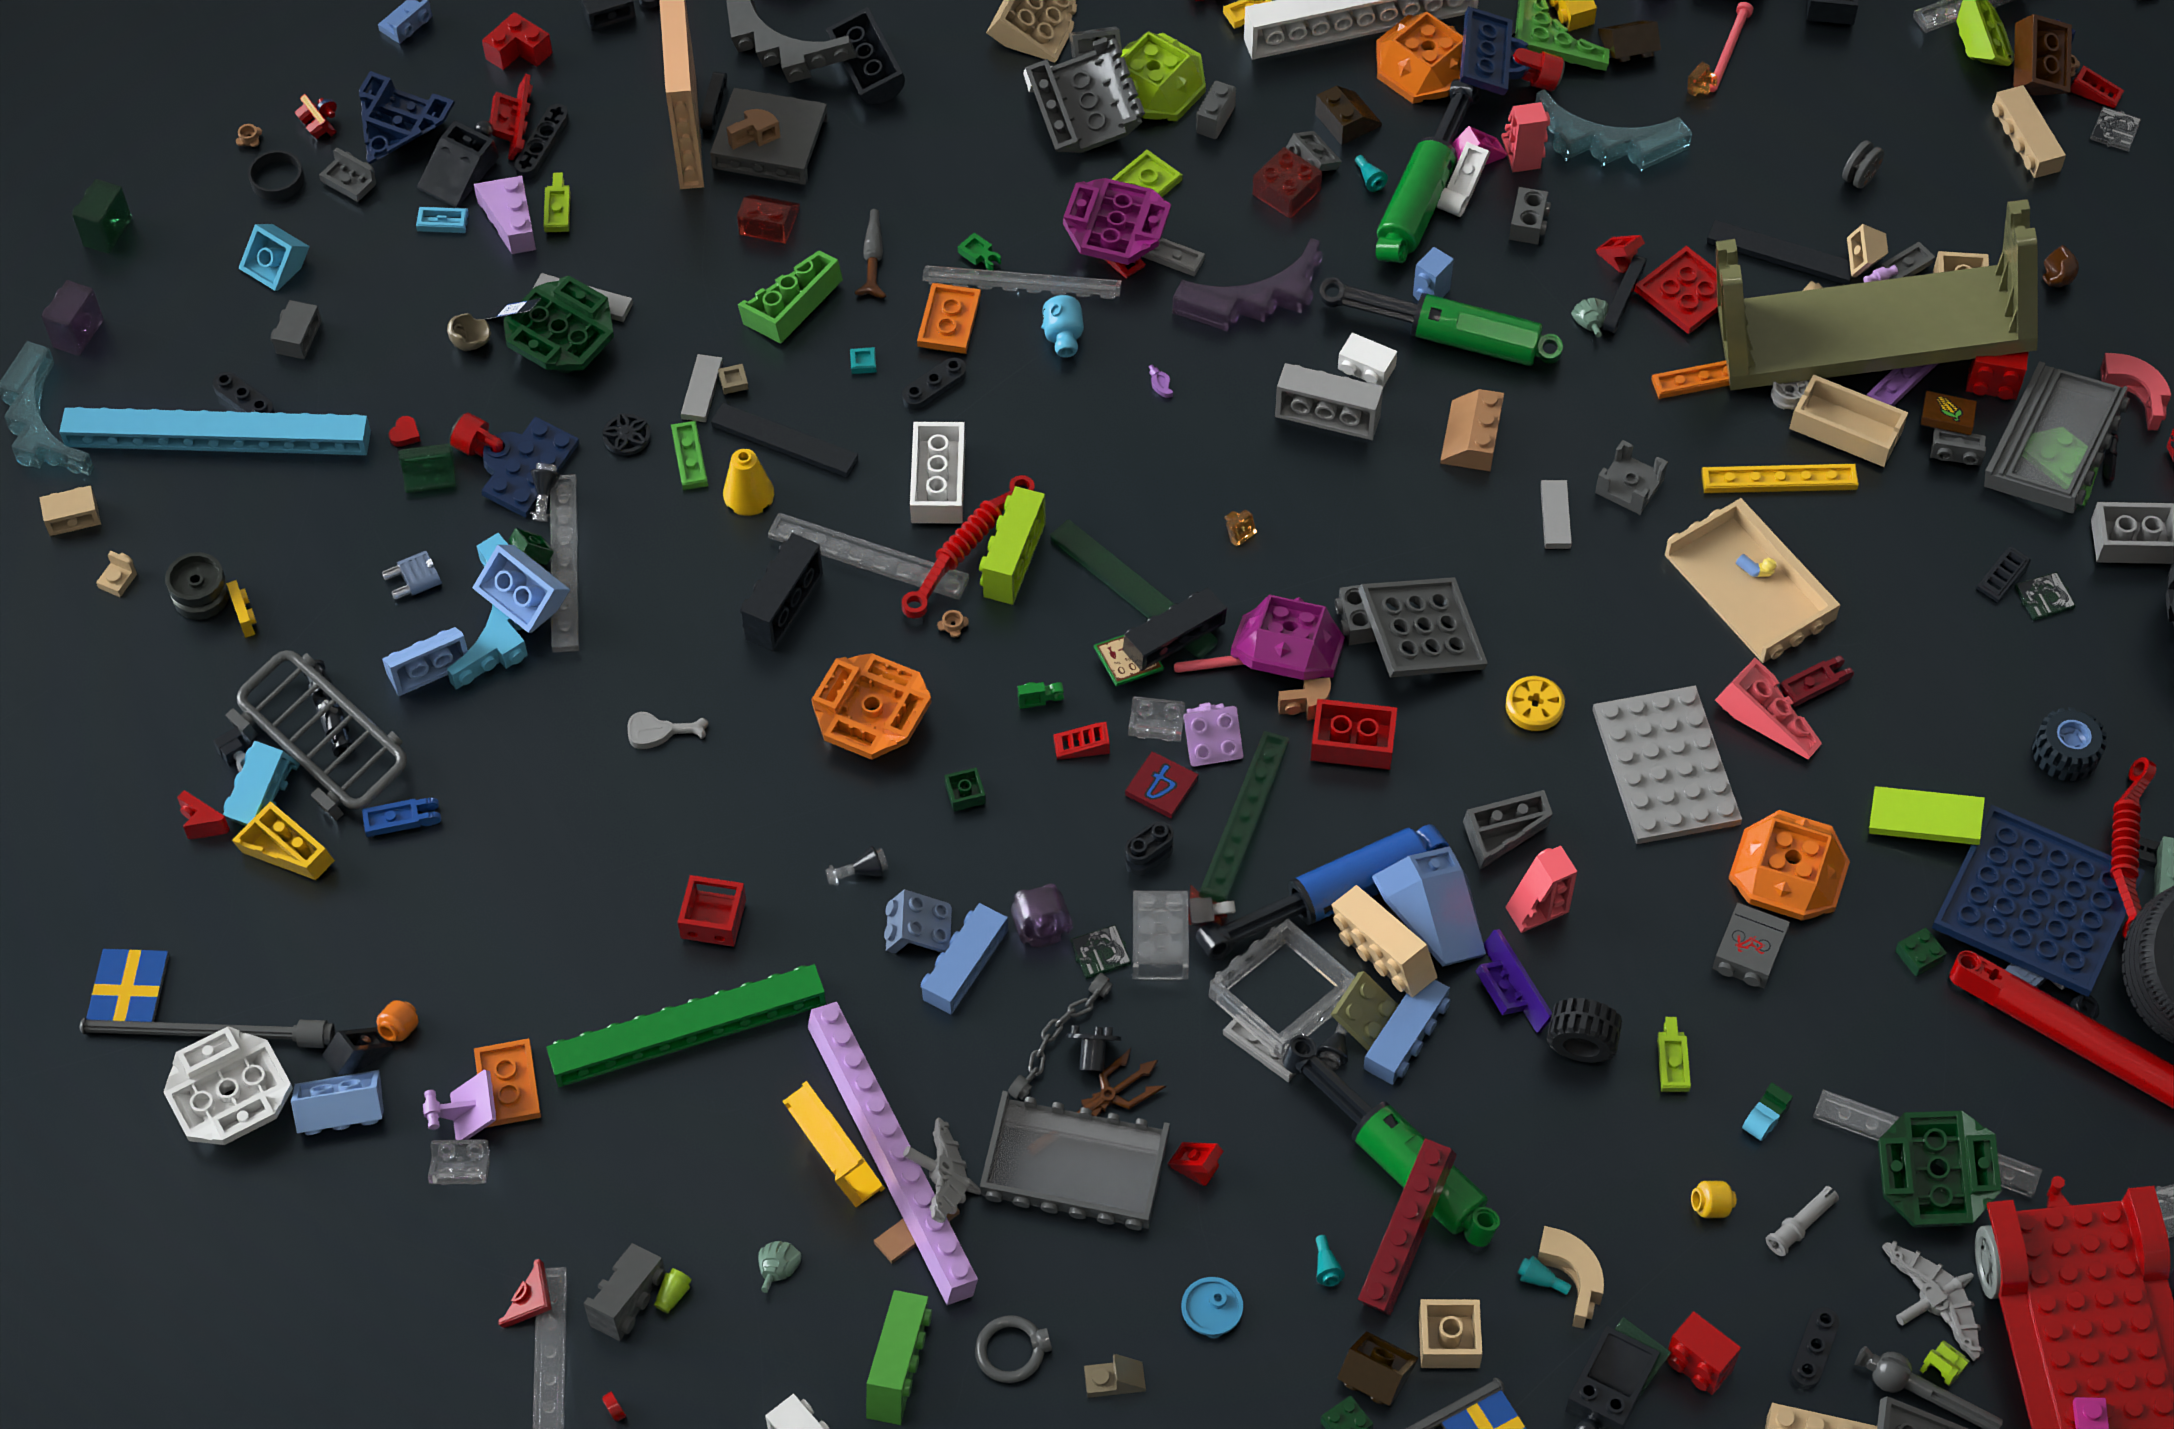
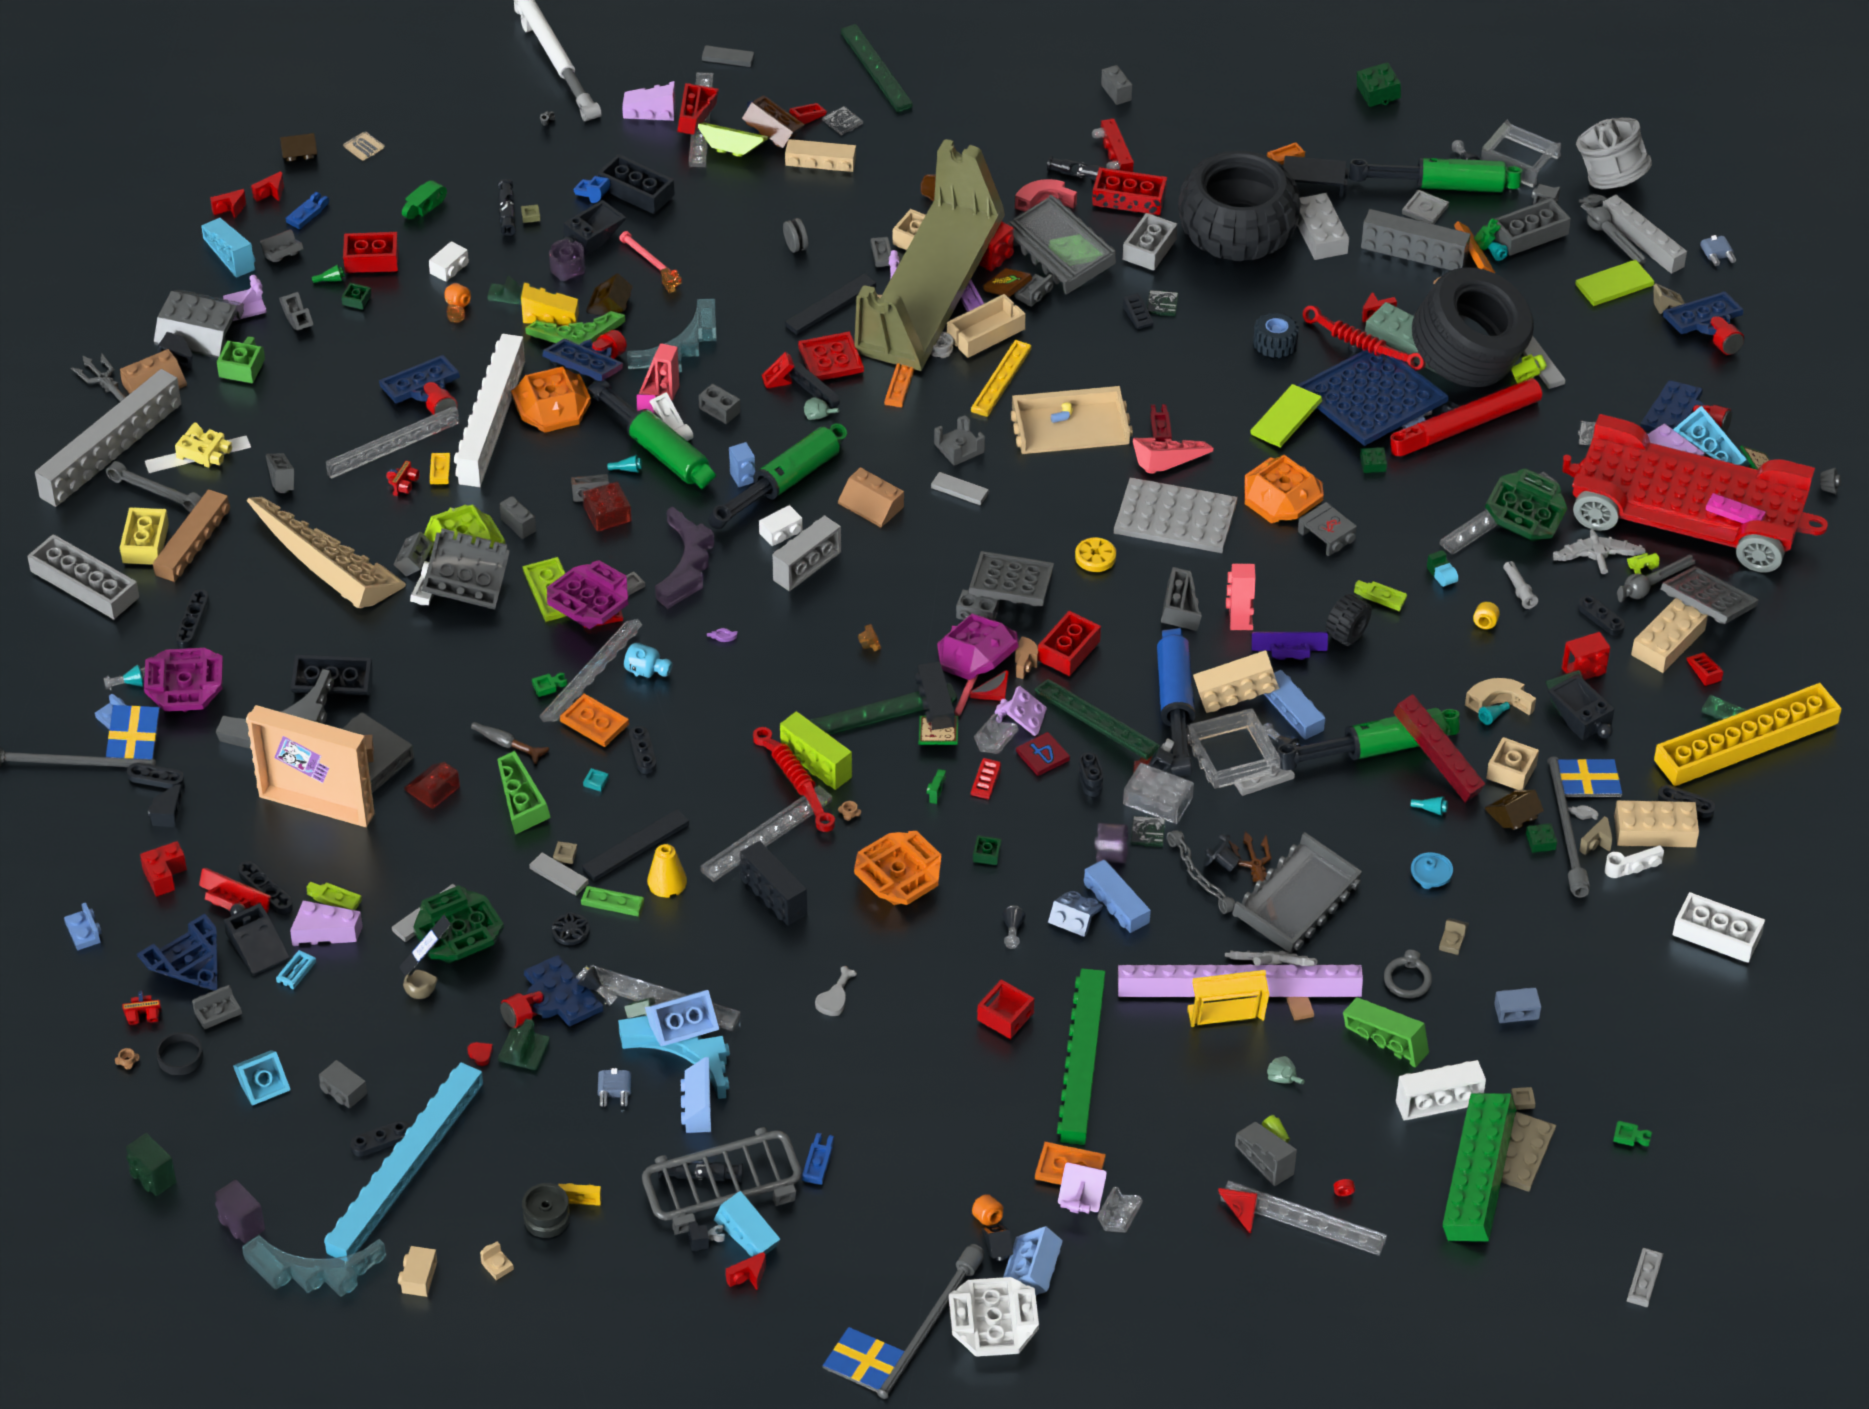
camera: 65 degrees left, 10 degrees down
yellow wedge [232,801,335,880] -> none
white brick [910,422,966,523] -> none
red slope [1168,1142,1224,1186] -> none
dark brown slope [1315,85,1382,145] -> none
olive plate [1330,971,1398,1051] -> none
medium blue wedge [1372,846,1486,967] -> none
tan slope [1847,224,1888,277] -> none
none -> red tile [970,671,1008,701]

